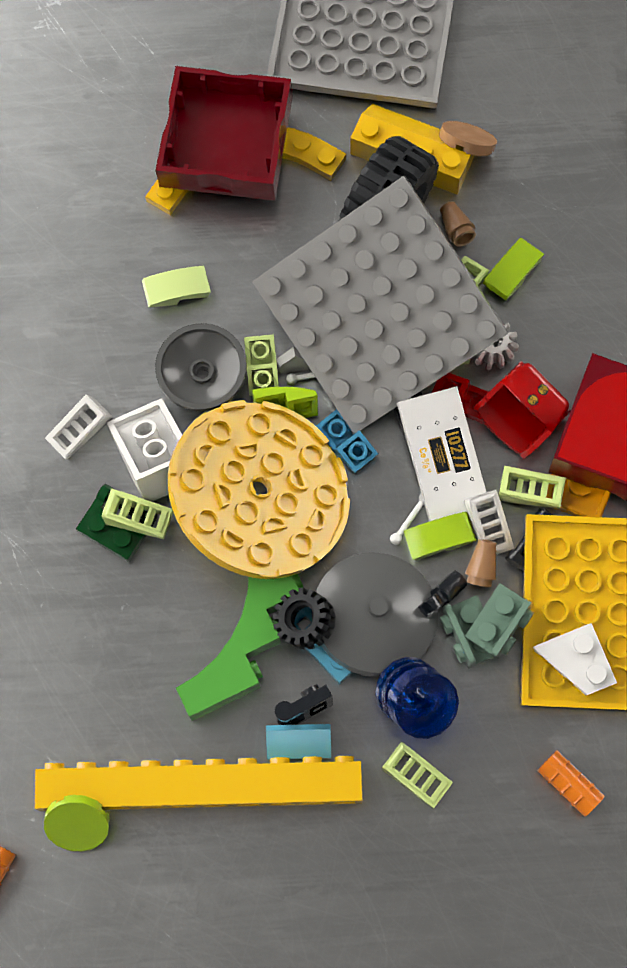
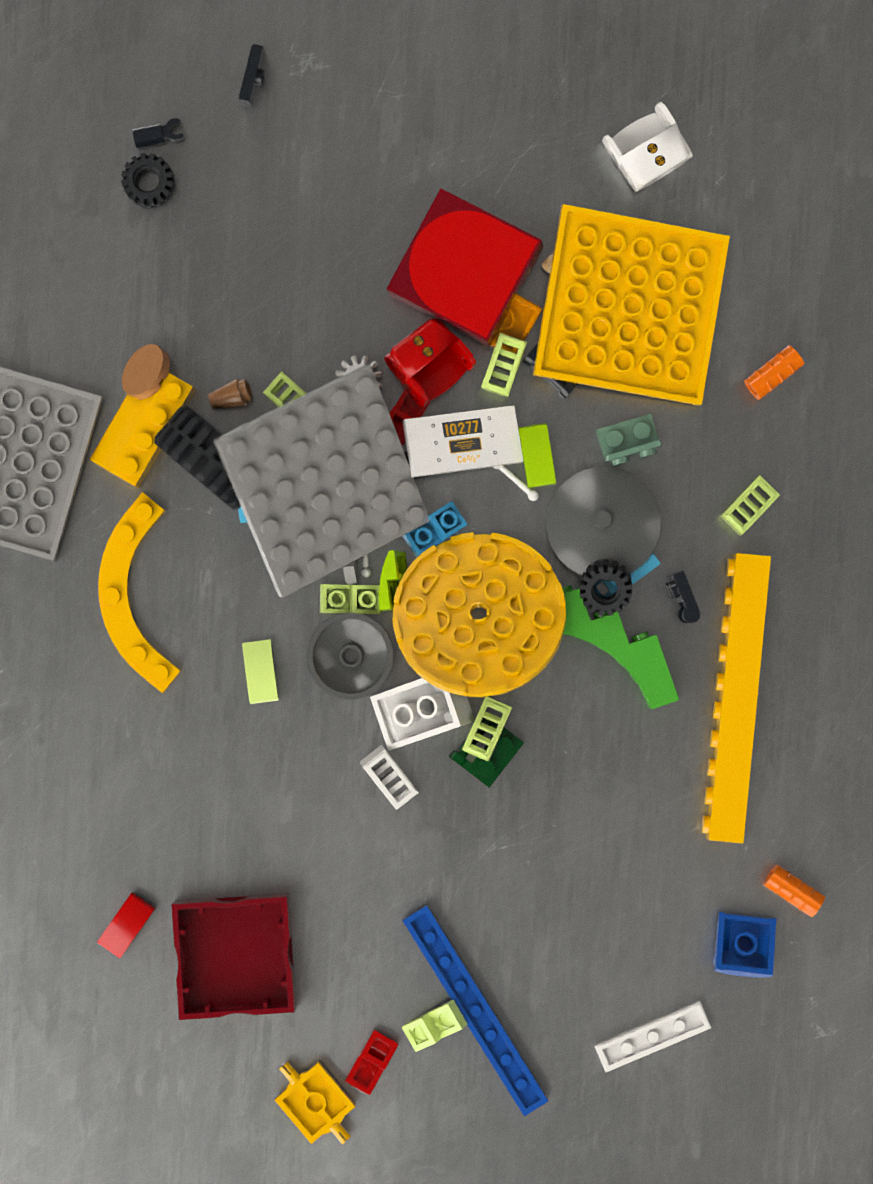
camera: 85 degrees left, 15 degrees up
lime tile [44,795,110,852] -> none
dark red tile [155,66,293,201] -> none
medium azure tile [266,724,331,759] -> none
clear blue wheel [375,657,459,739] -> none
black bar [418,570,467,617] -> none
white slope [464,490,514,555] -> none
medium nougat cone [465,539,497,587] -> none
sand green bracket [465,583,534,658] -> none
lime slope [482,237,544,301] -> none
white wing [533,623,617,695] -> none

